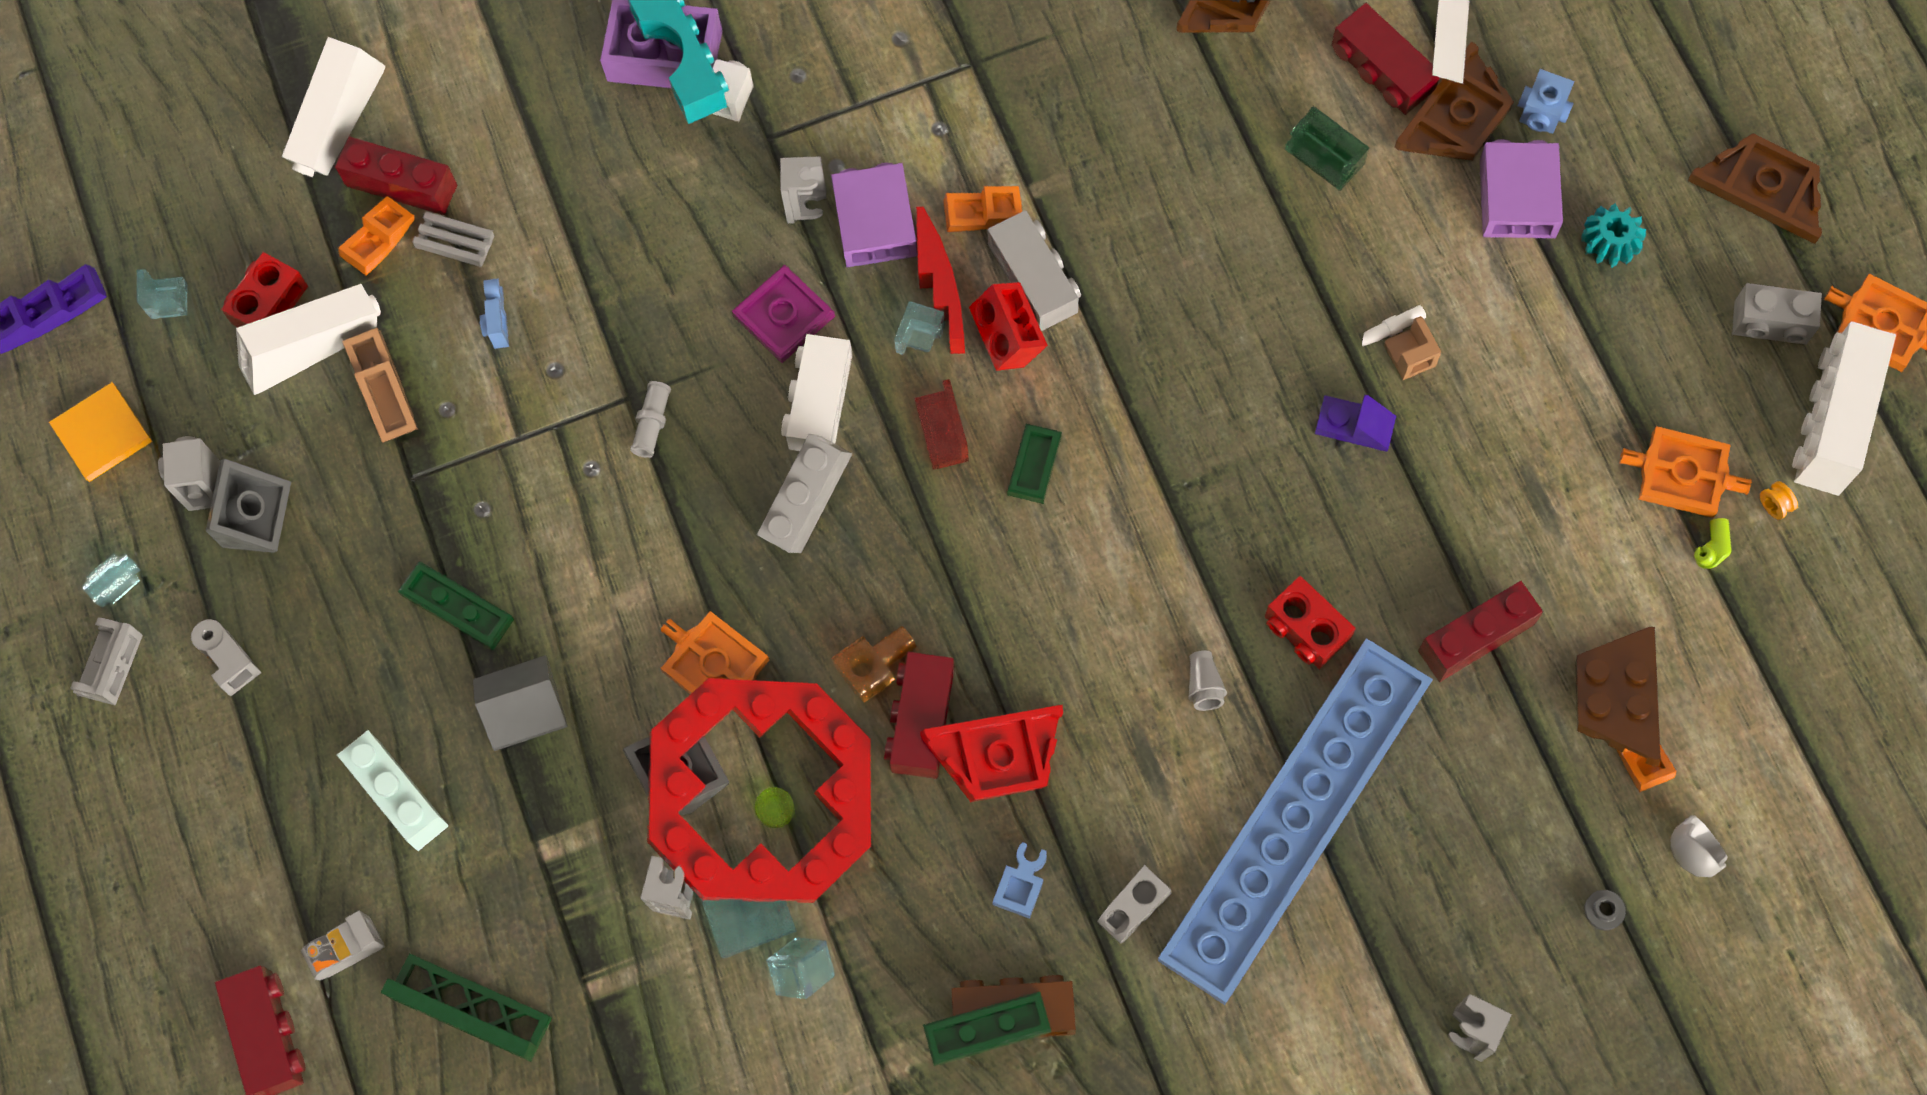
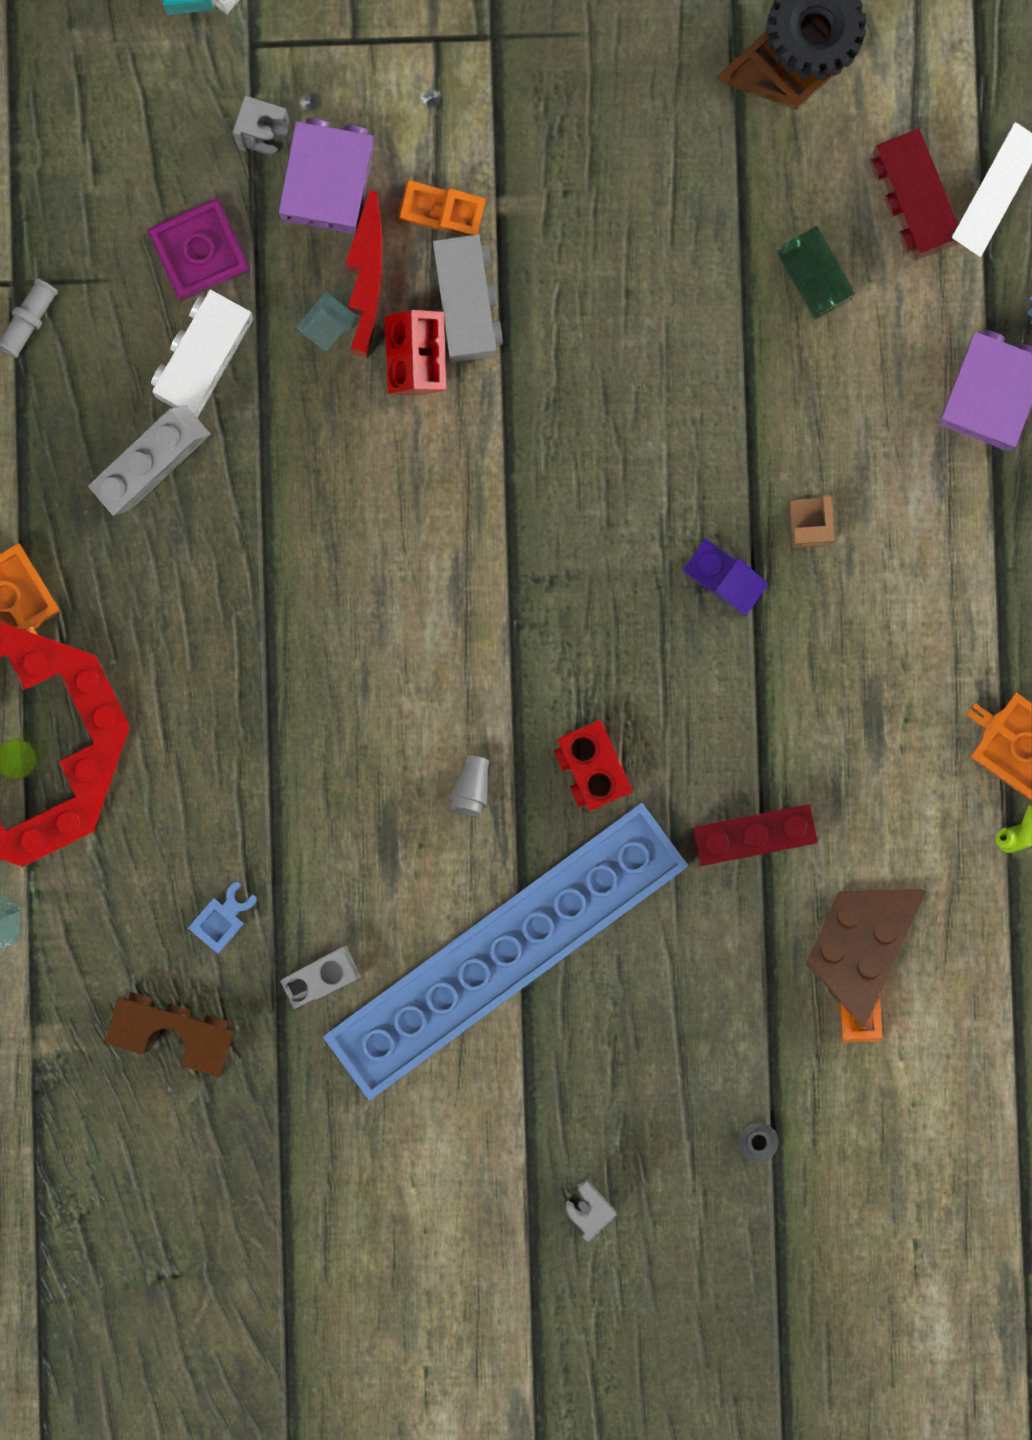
camera: 15 degrees right, 15 degrees up
clear orange piece [831,626,917,703] -> none
dark red brick [884,652,955,779] -> none
clear red panel [914,379,969,470] -> none
red wing [920,705,1063,802] -> none
dark green tile [923,991,1052,1066] -> none
dark green tile [1007,423,1062,504] -> none
white piece [1362,305,1426,346] -> none
reddish brown wing [1394,41,1514,161] -> none
light grey hair [1670,815,1728,877] -> none

